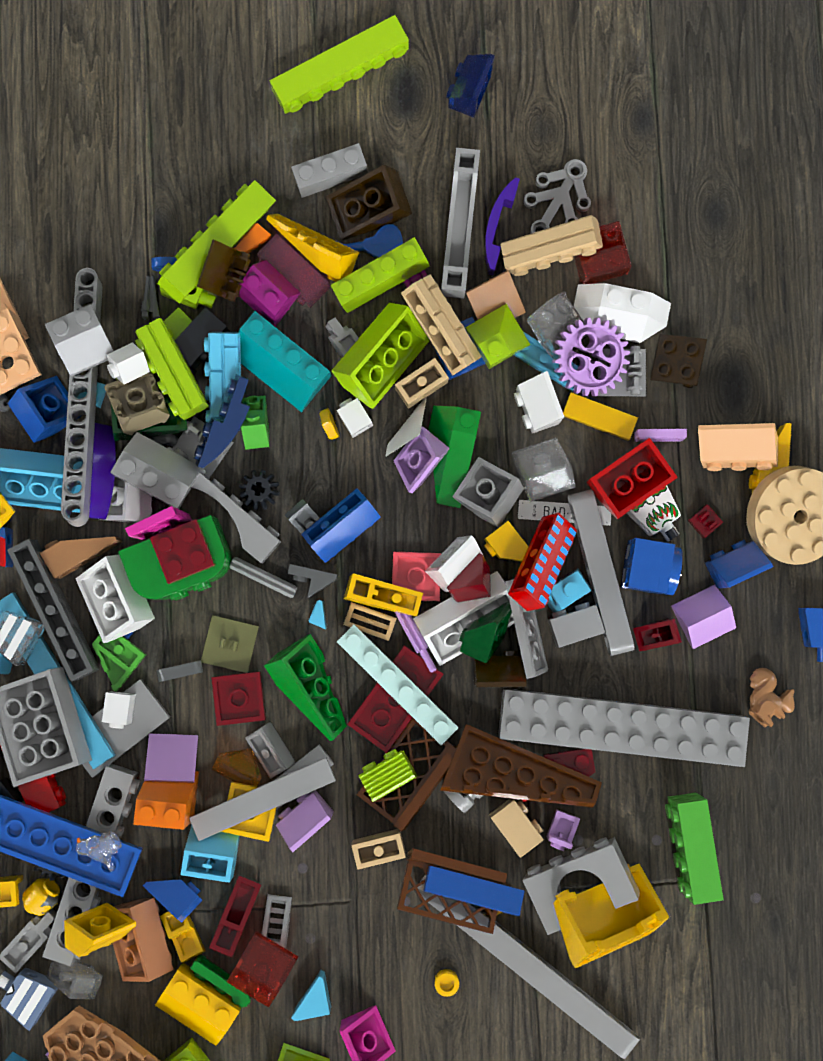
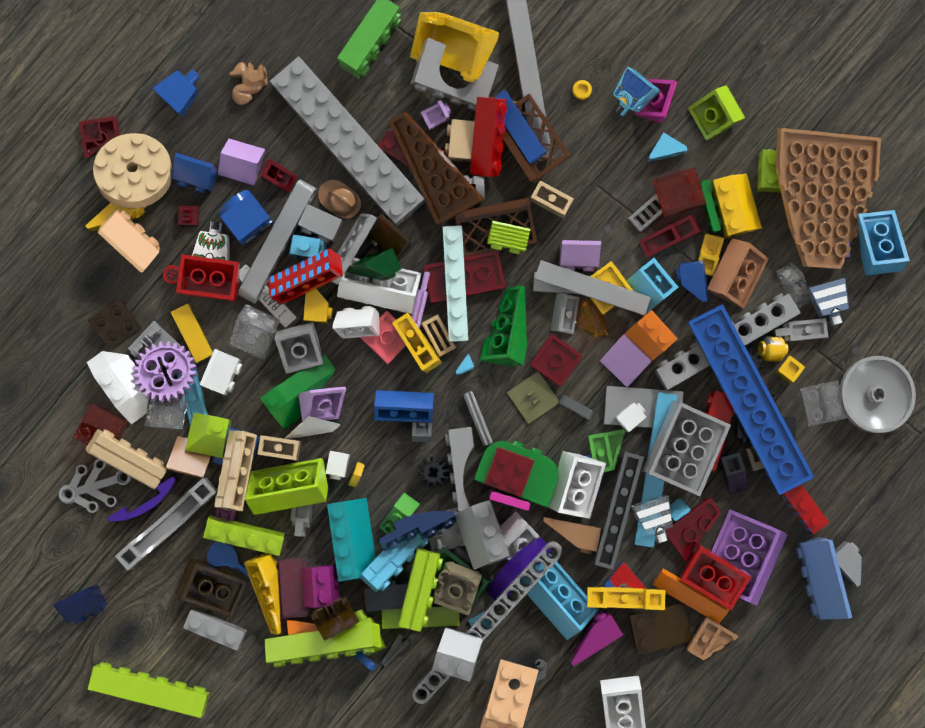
camera: 140 degrees left, 0 degrees up
blue slope [8,376,82,443] -> none
yellow slope [64,903,136,957] -> none
clear animal [76,831,122,871] -> none
white brick [106,343,150,384] -> none
dark grey slope [288,564,339,598] -> none
dark red slope [447,553,491,602] -> none
lavender tile [634,429,687,442] -> none
none -> red tile [163,265,179,285]
none -> medium nougat piece [318,180,361,219]
none -> red brick [470,97,507,177]
none -> torso [613,67,660,116]

